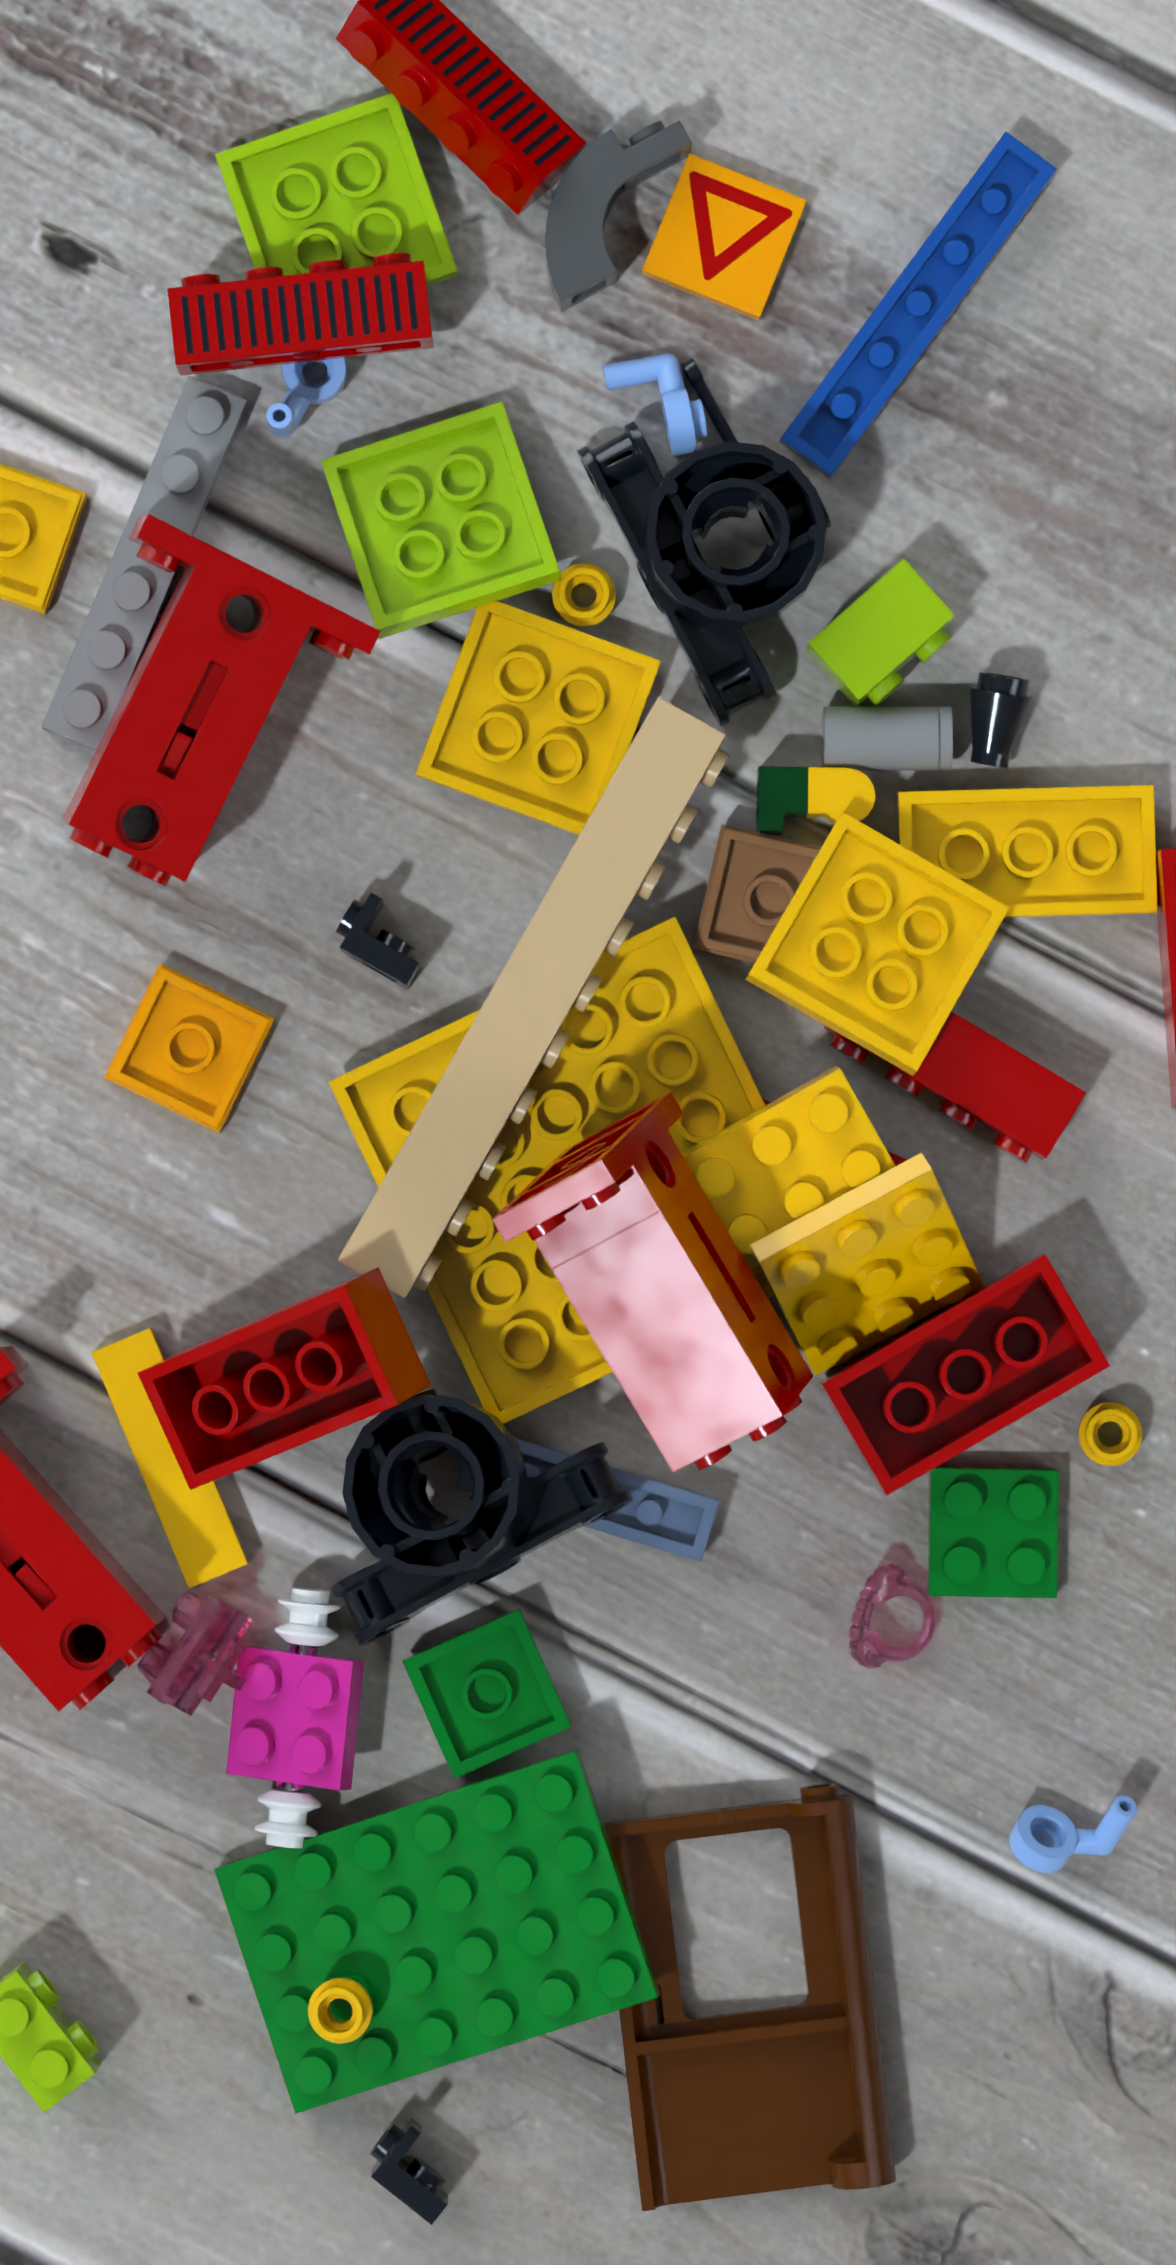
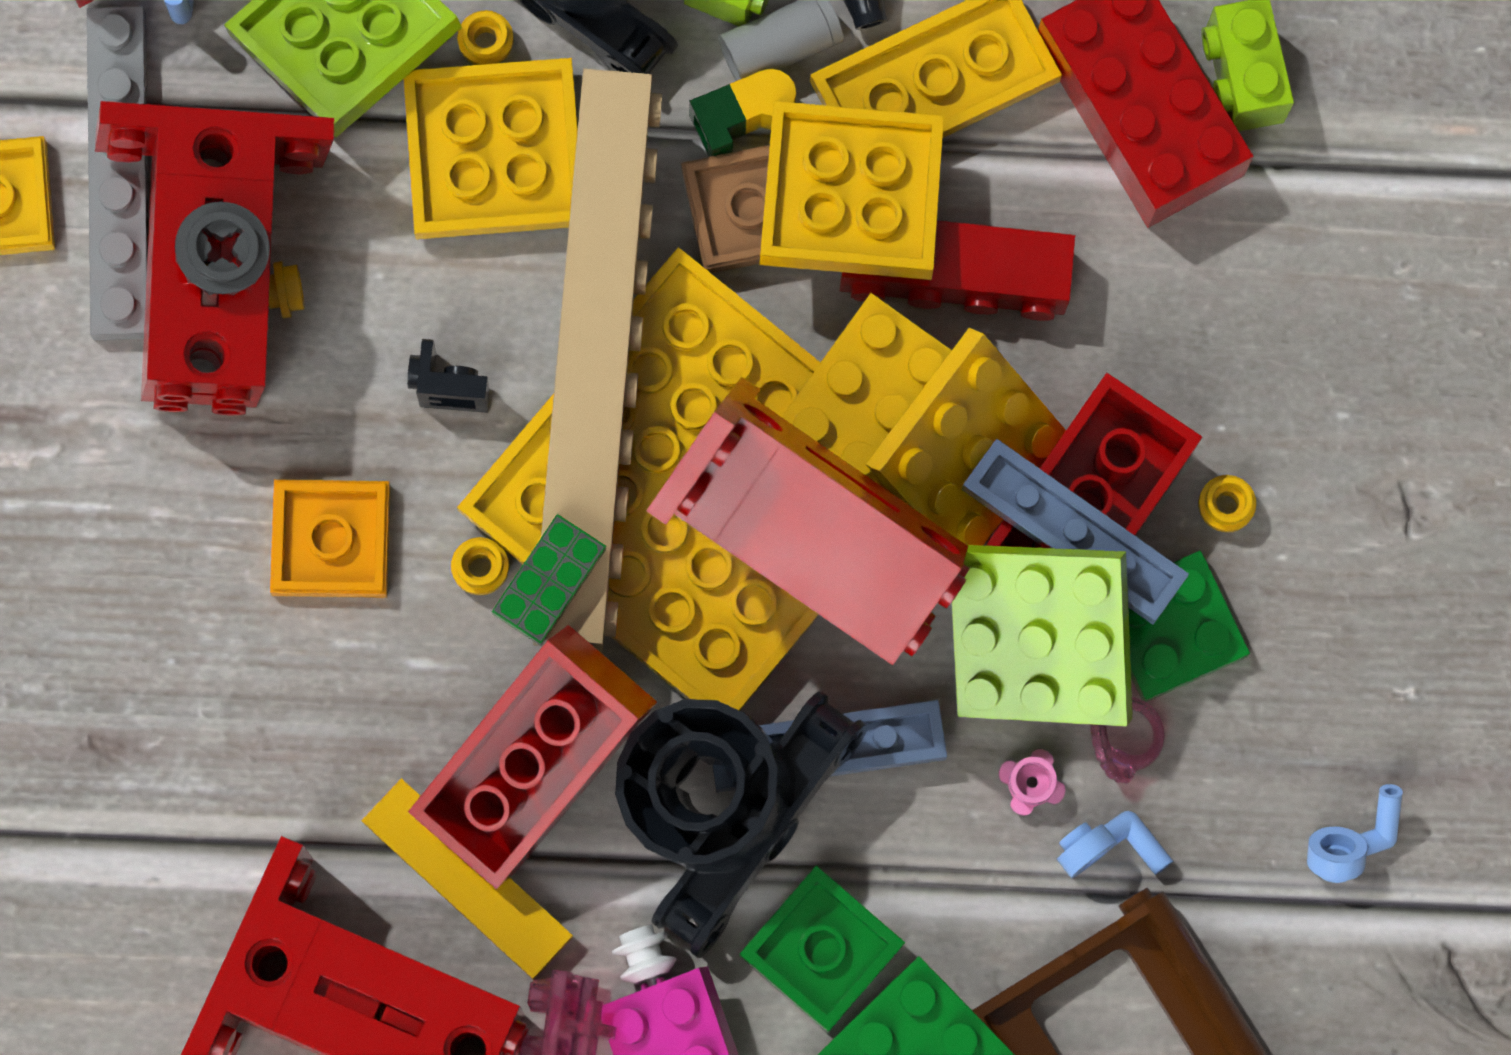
camera: 30 degrees left, 10 degrees down
none -> dark grey gear [175,202,270,295]
none -> yellow plate [269,261,305,319]
none -> yellow plate [451,537,509,595]
none -> green tile [491,514,607,646]
none -> lime plate [952,545,1133,726]
none -> sand blue plate [961,439,1189,625]
none -> bright pink plate [998,749,1065,816]
none -> light blue plate [1057,811,1173,878]

